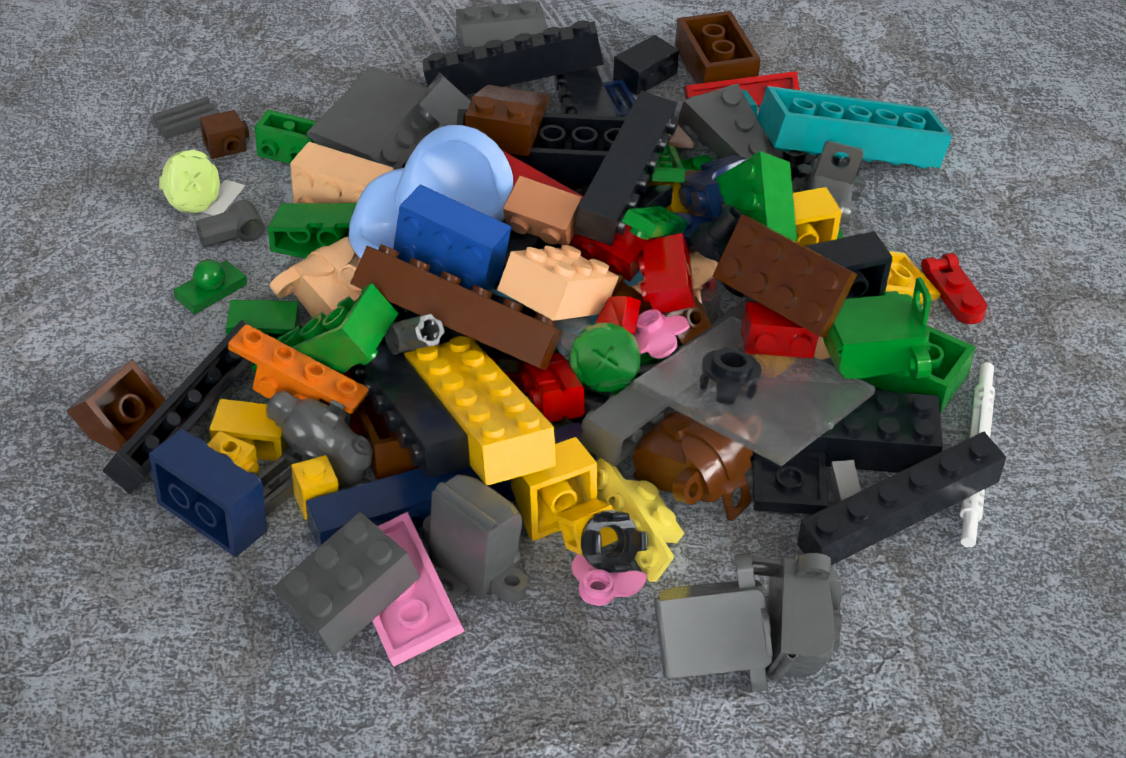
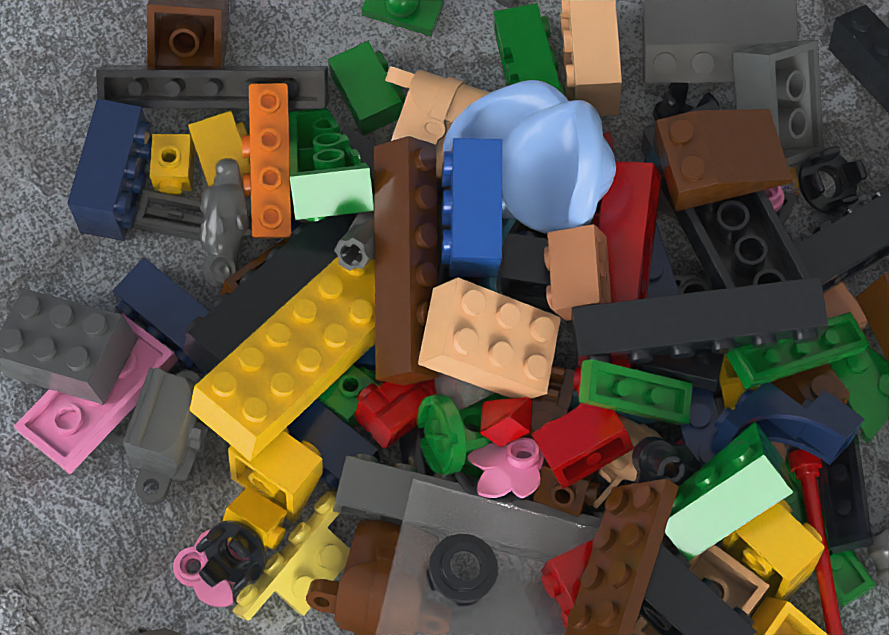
camera: 70 degrees right, 25 degrees up
yellow brick [291,455,339,519] -> none

